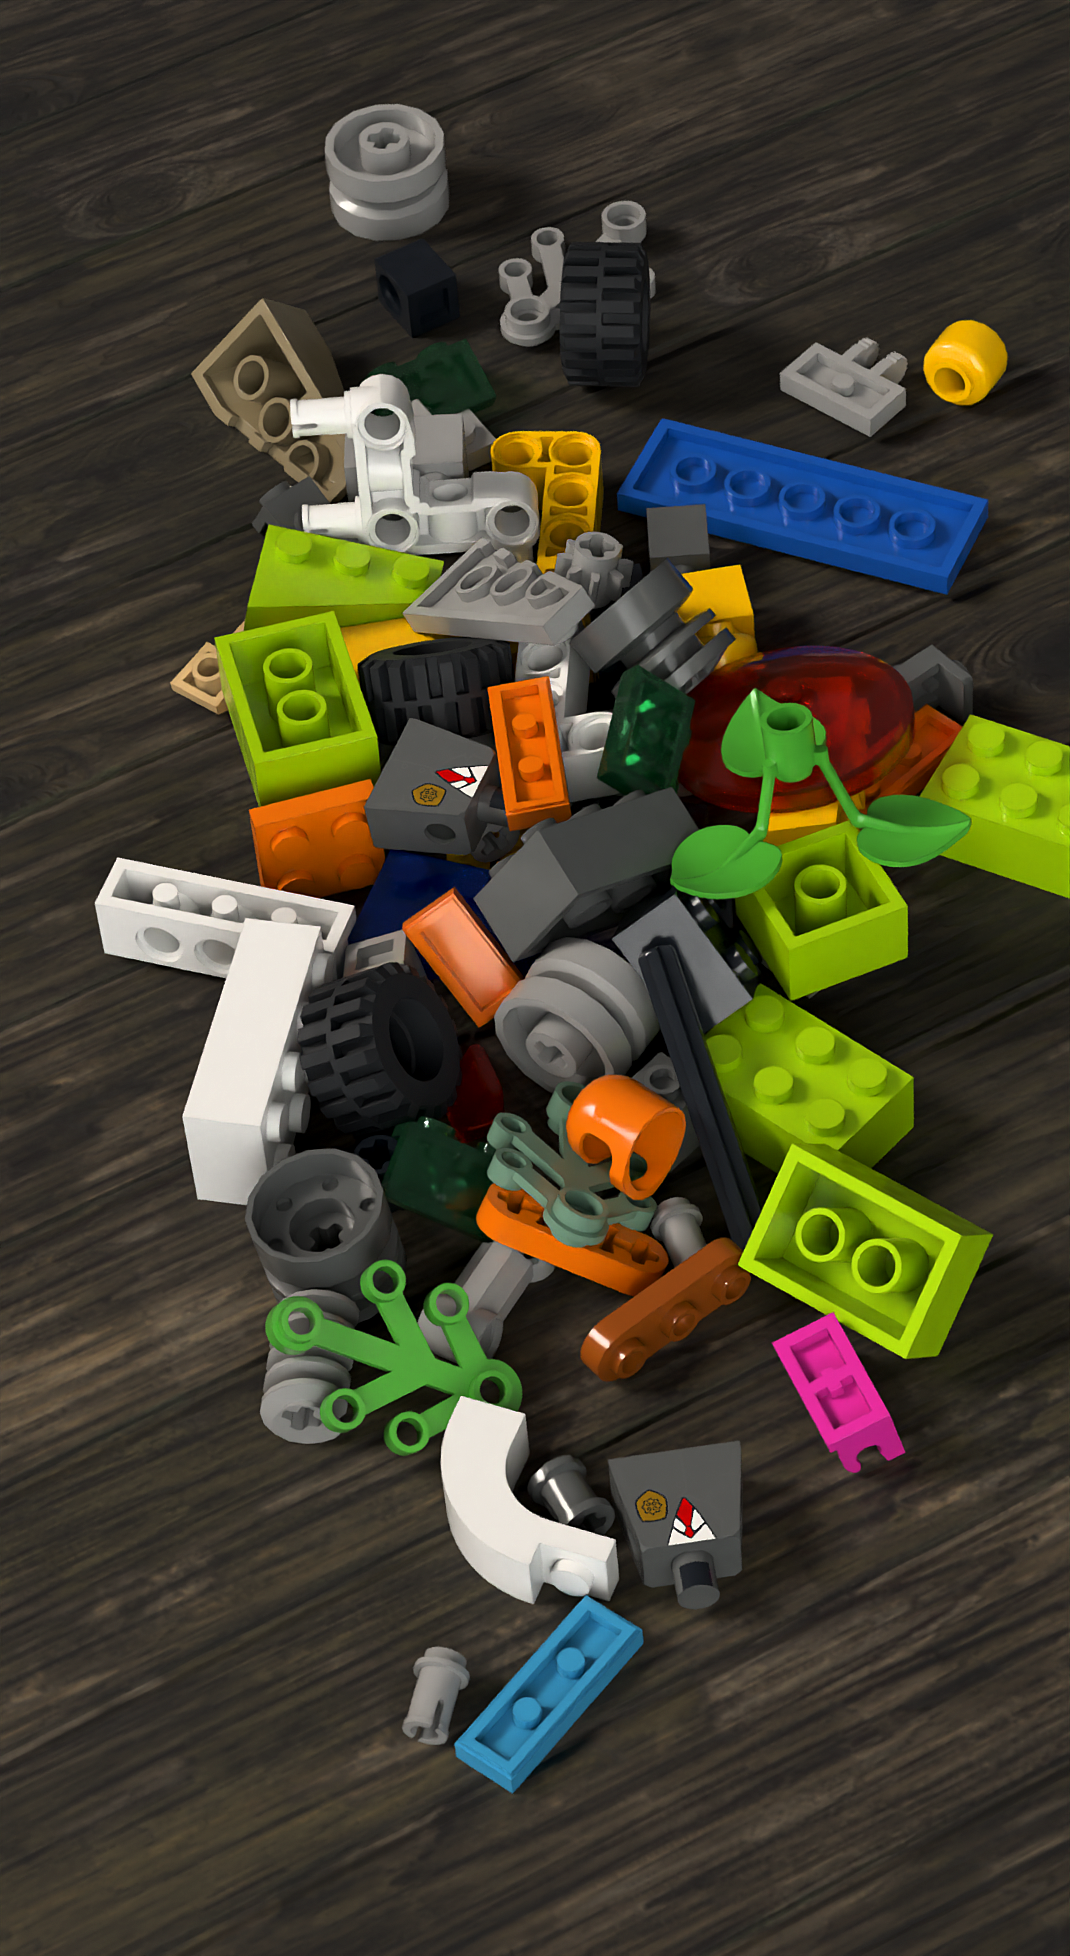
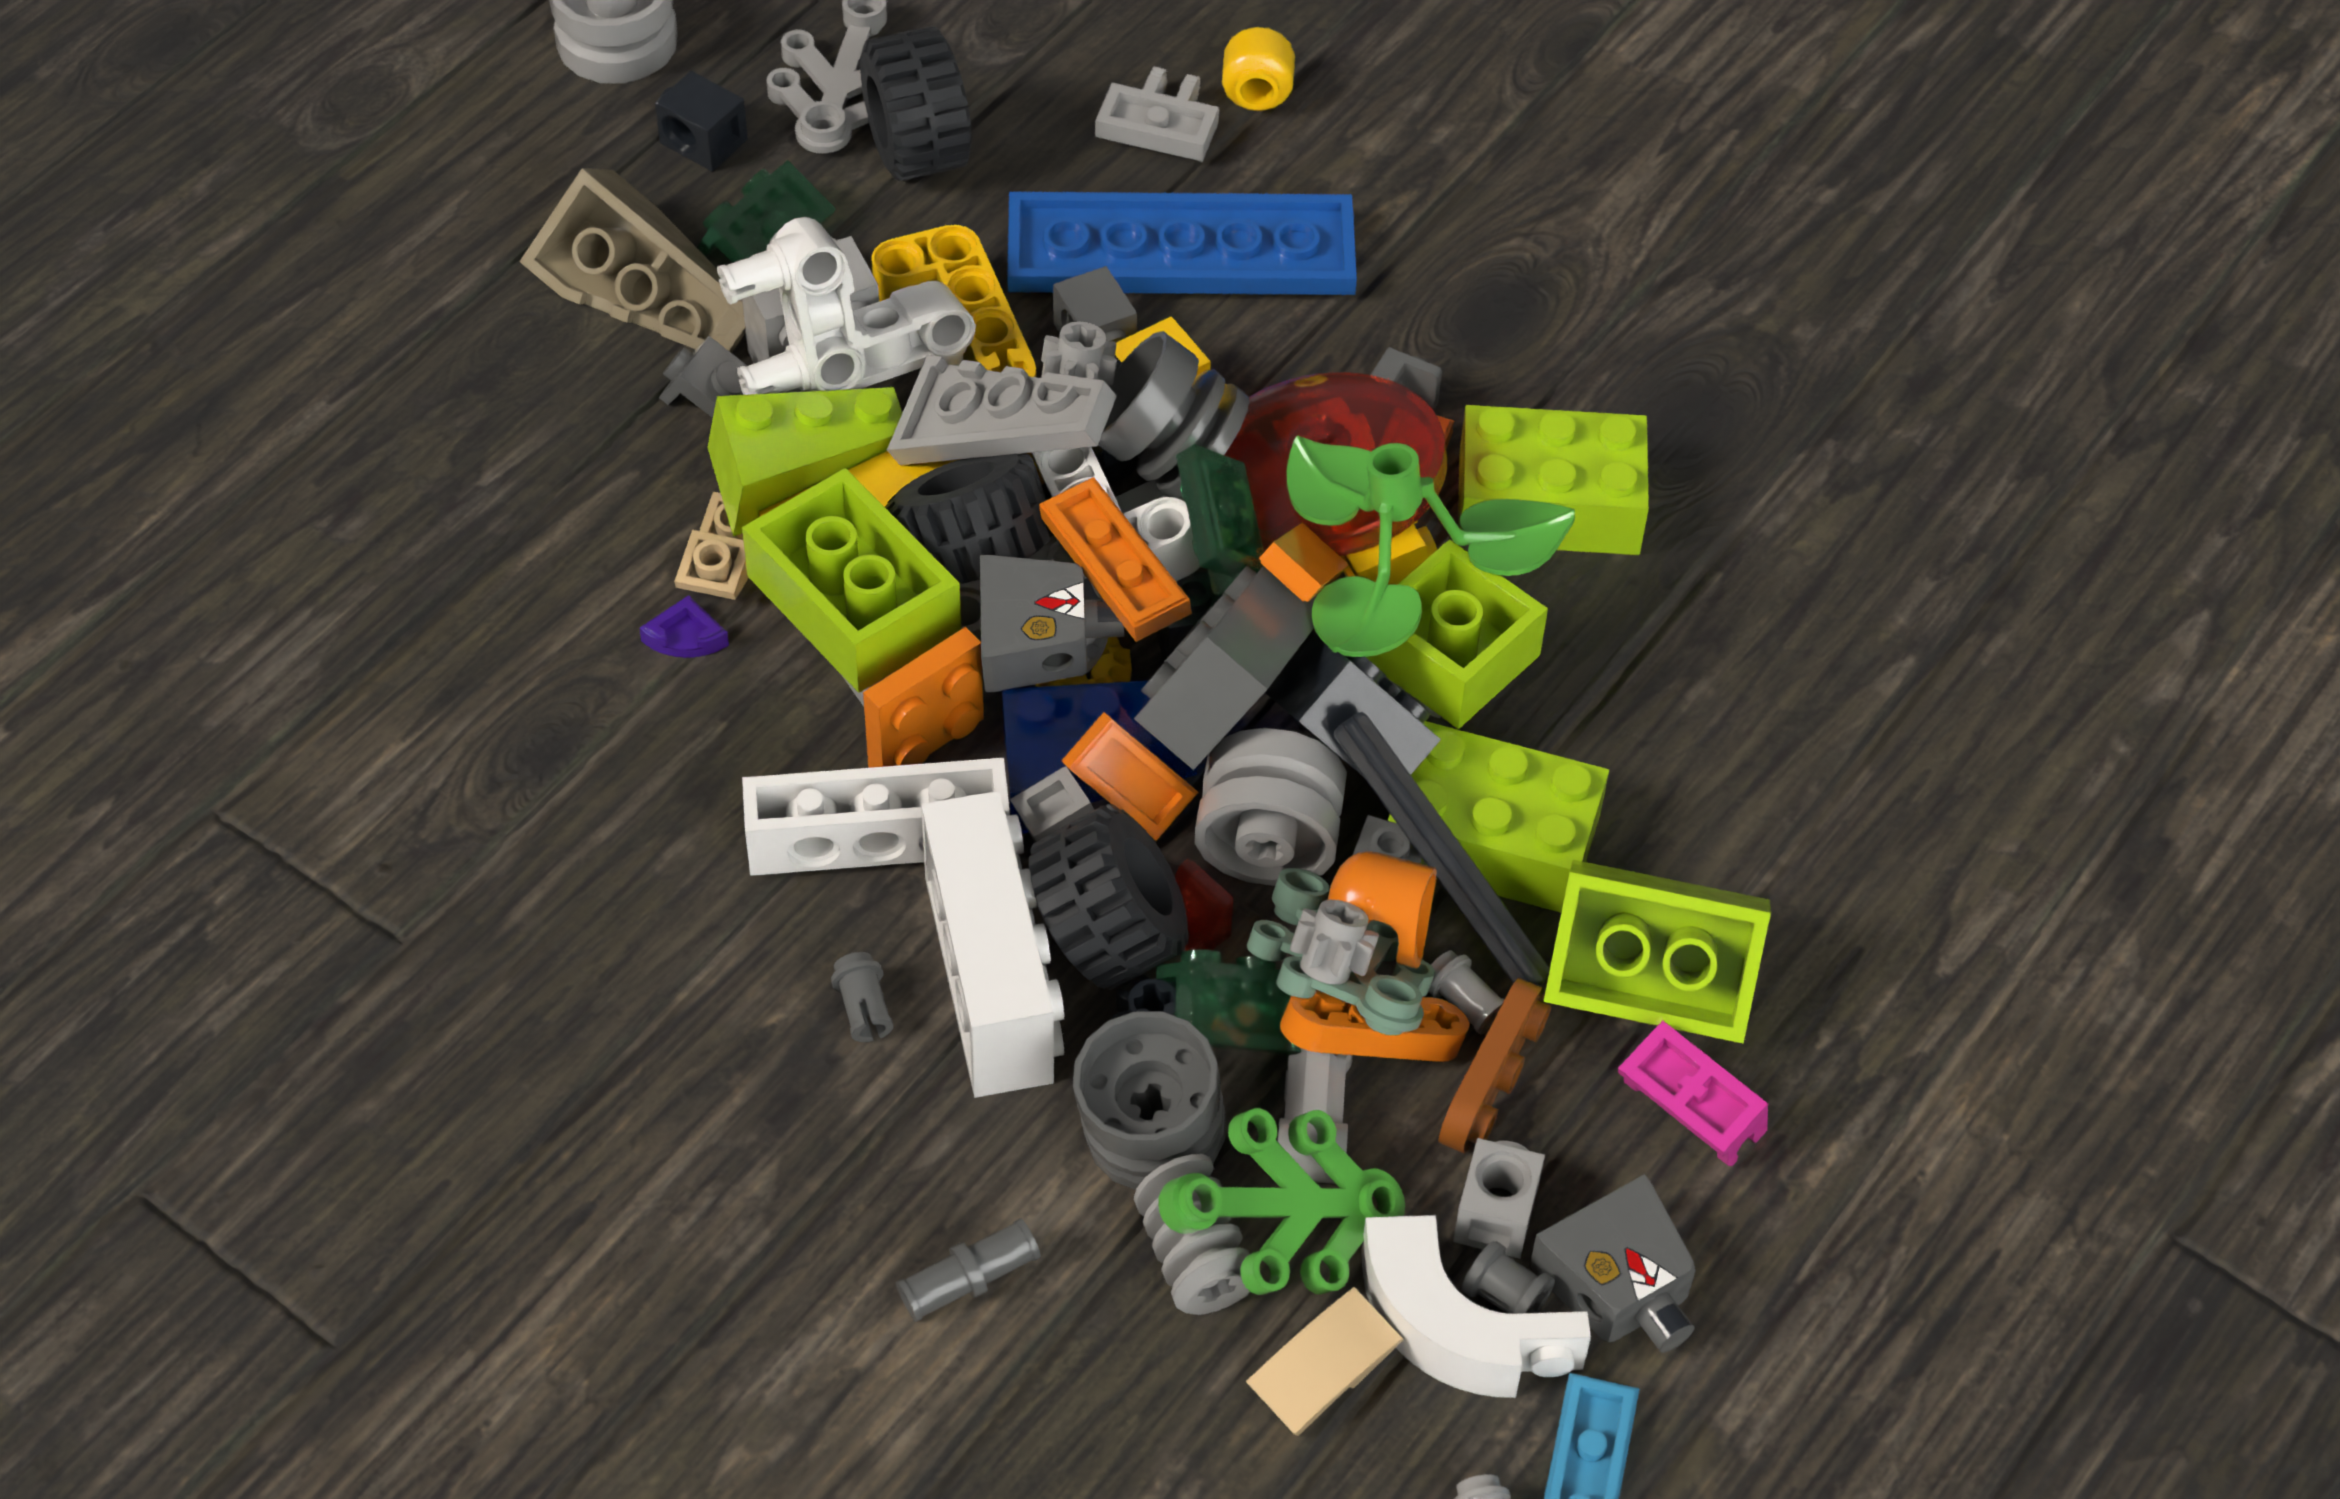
camera: 30 degrees left, 5 degrees up
none -> dark purple tile [639,595,729,658]
none -> dark grey pin [831,952,894,1042]
none -> dark grey pin [896,1218,1041,1322]
none -> tan slope [1246,1287,1404,1436]
none -> orange tile [1259,522,1349,602]
none -> light grey gear [1290,900,1379,985]
none -> light grey brick [1453,1138,1545,1259]

